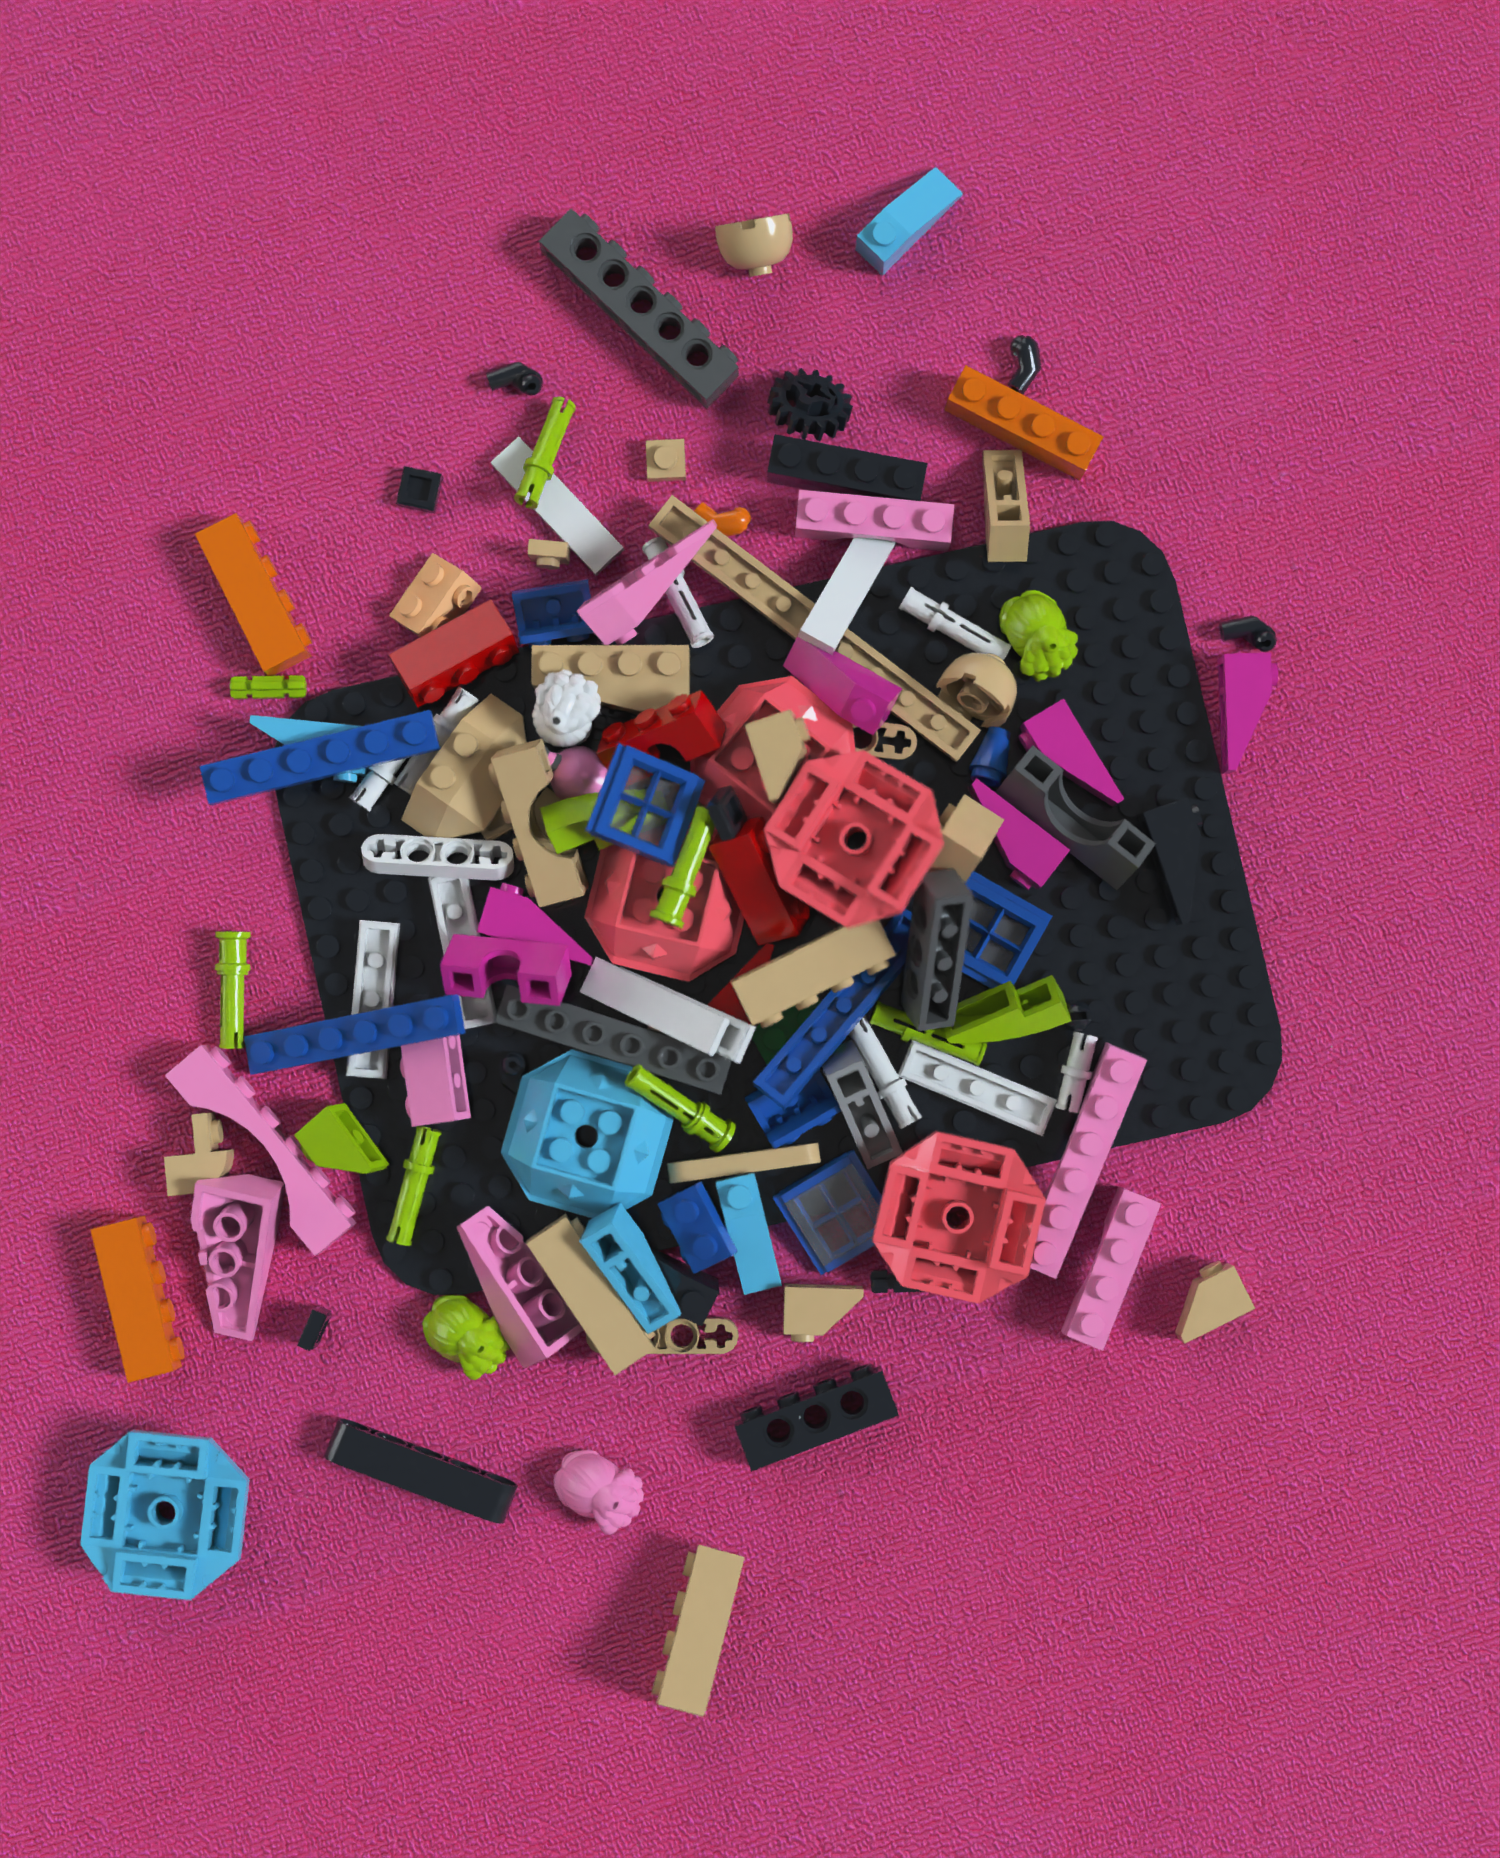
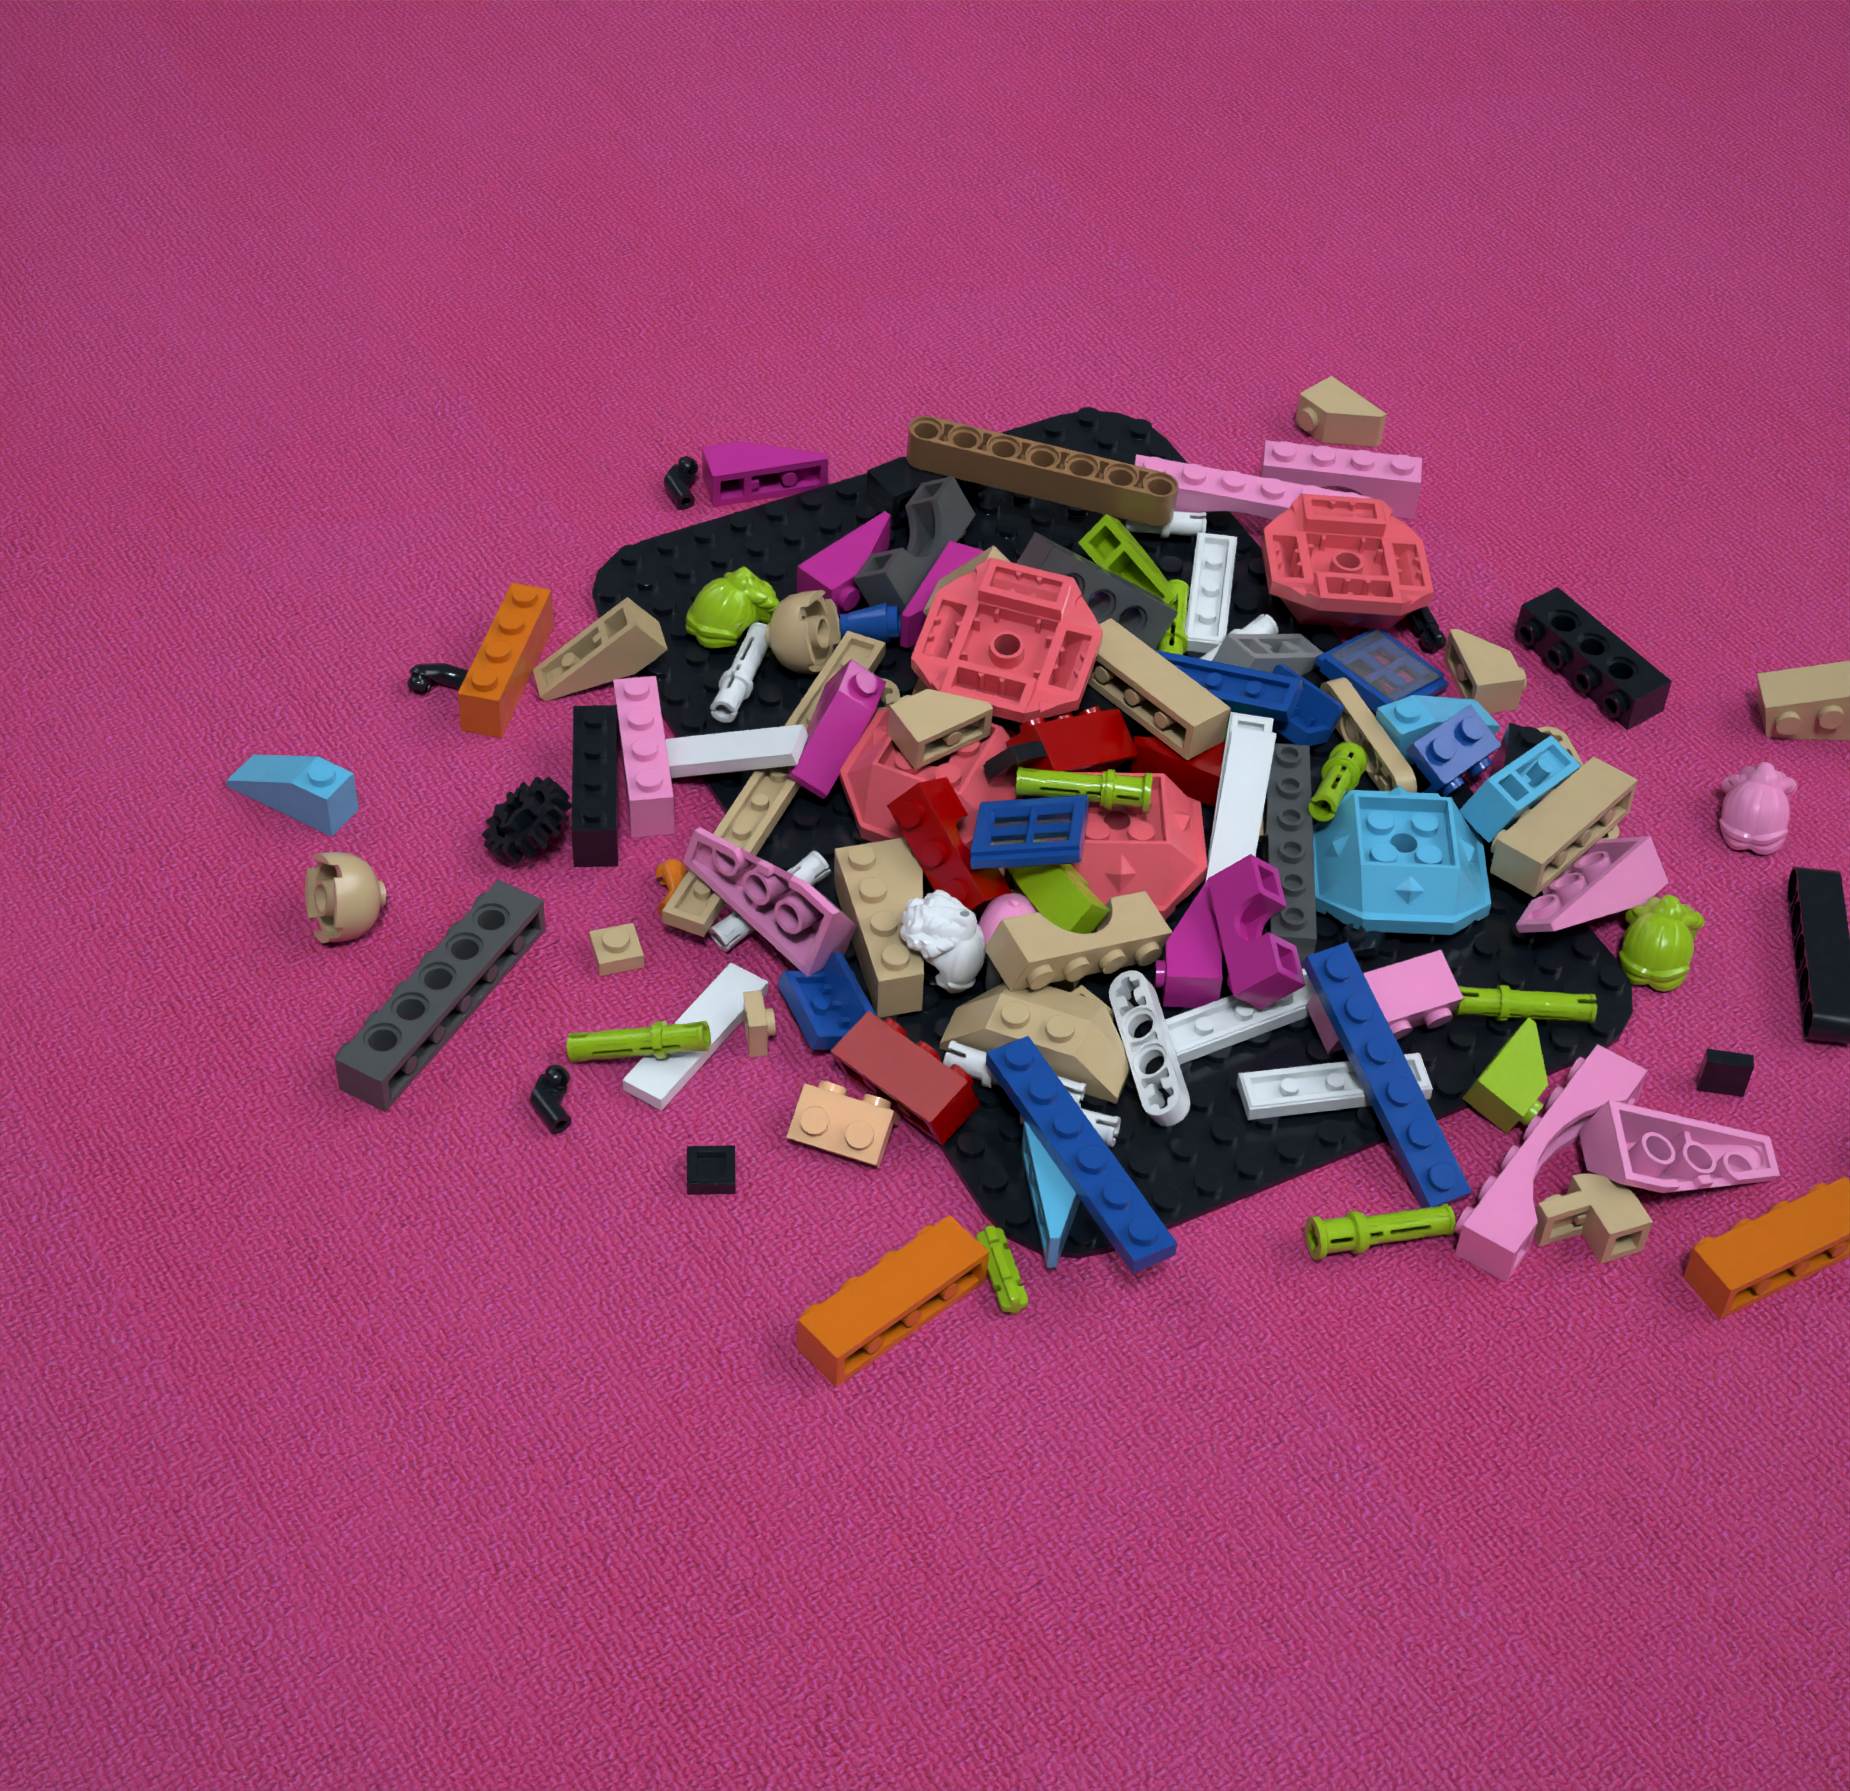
camera: 110 degrees left, 40 degrees down
none -> medium nougat beam [906,416,1178,526]

